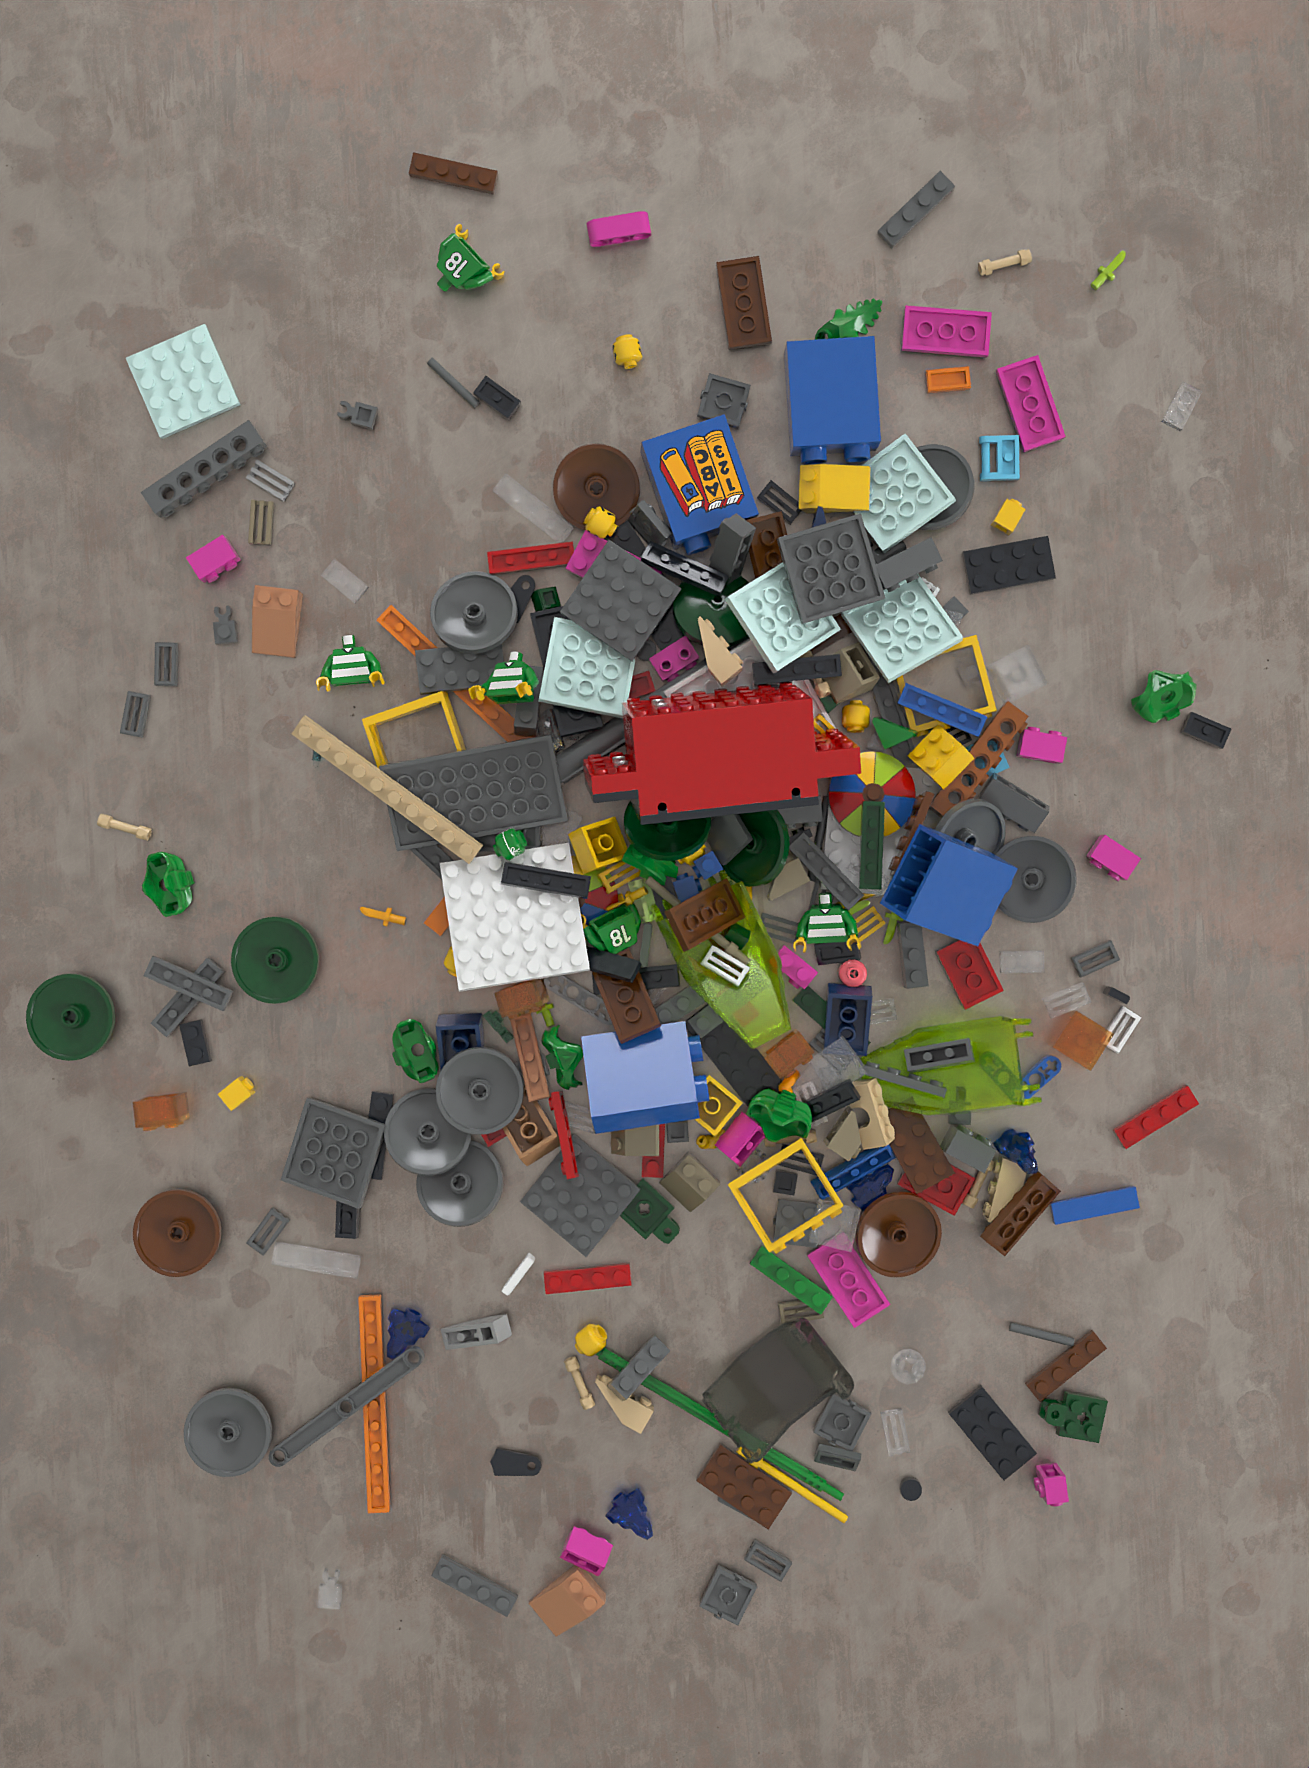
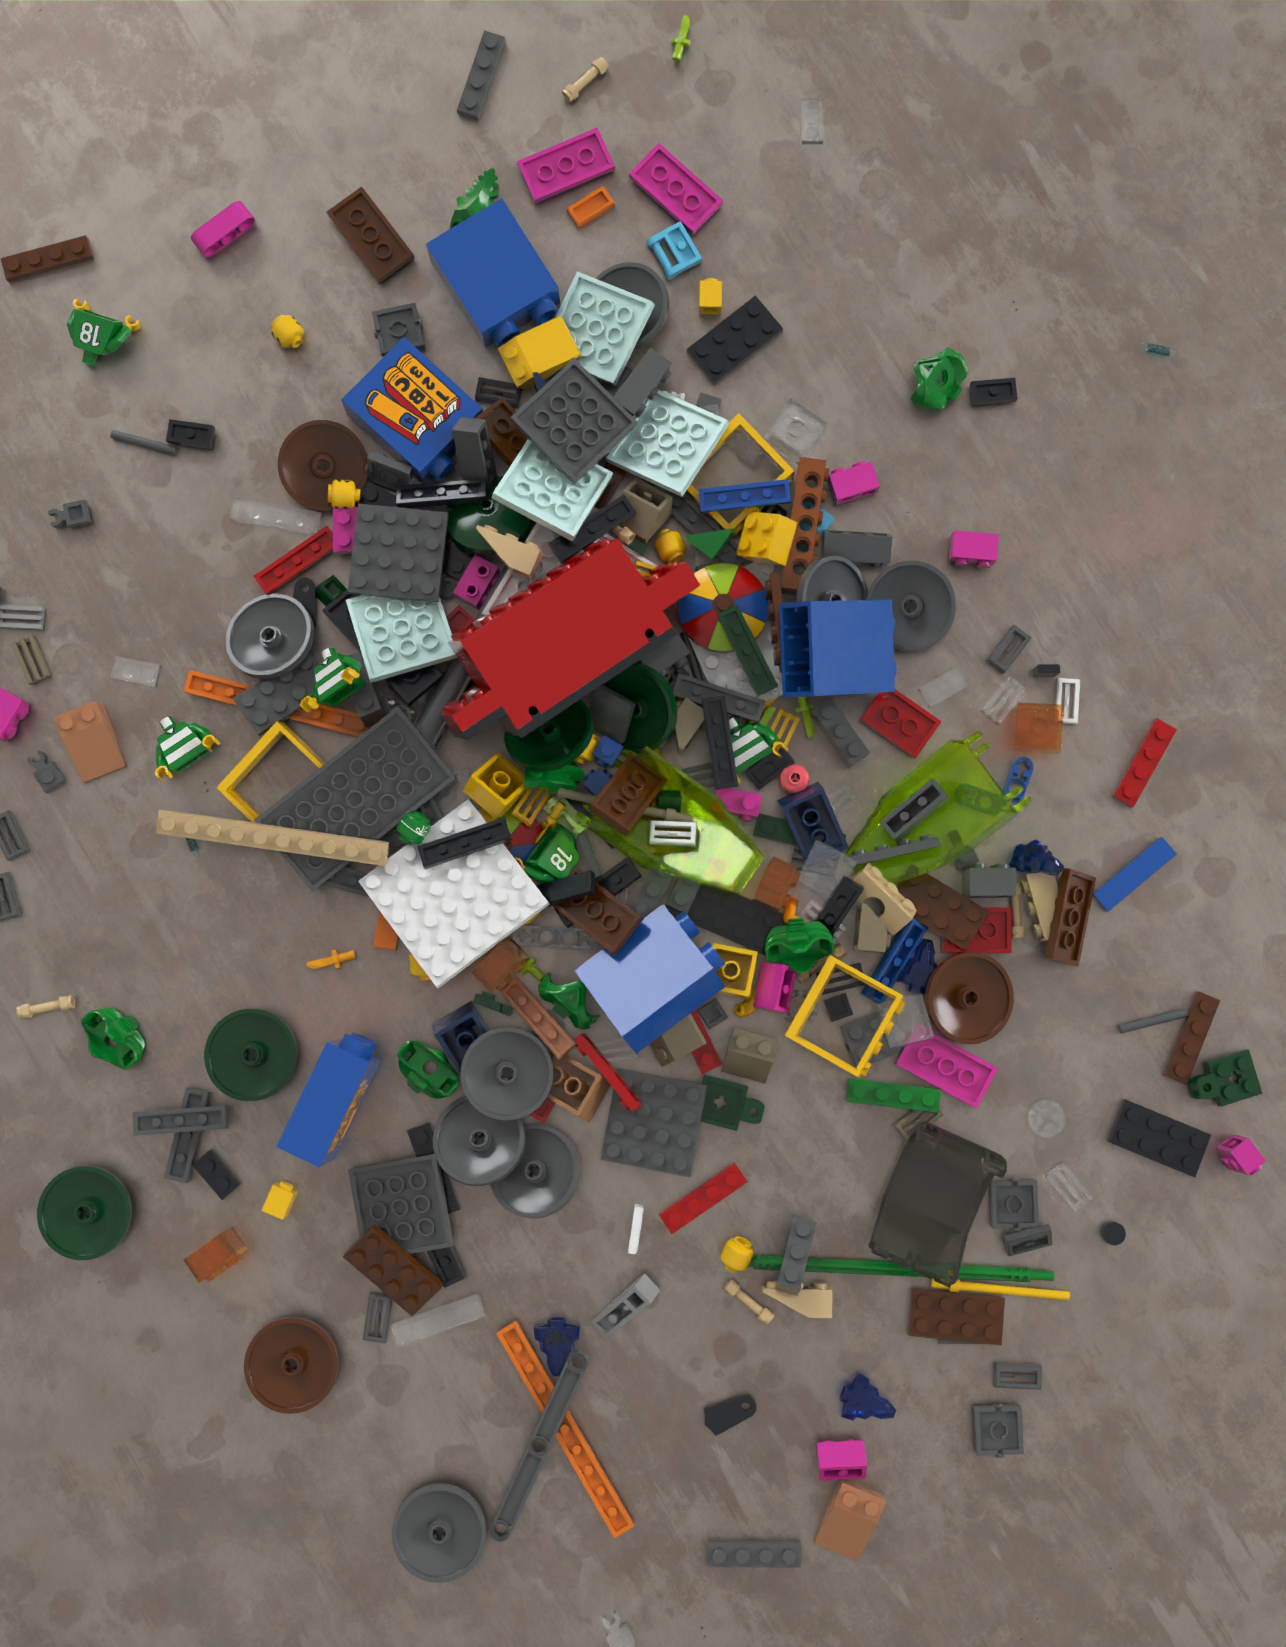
camera: 25 degrees left, 5 degrees down
none -> blue brick [276,1032,383,1168]
none -> reddish brown plate [343,1224,443,1316]
none -> black tile [701,695,739,790]

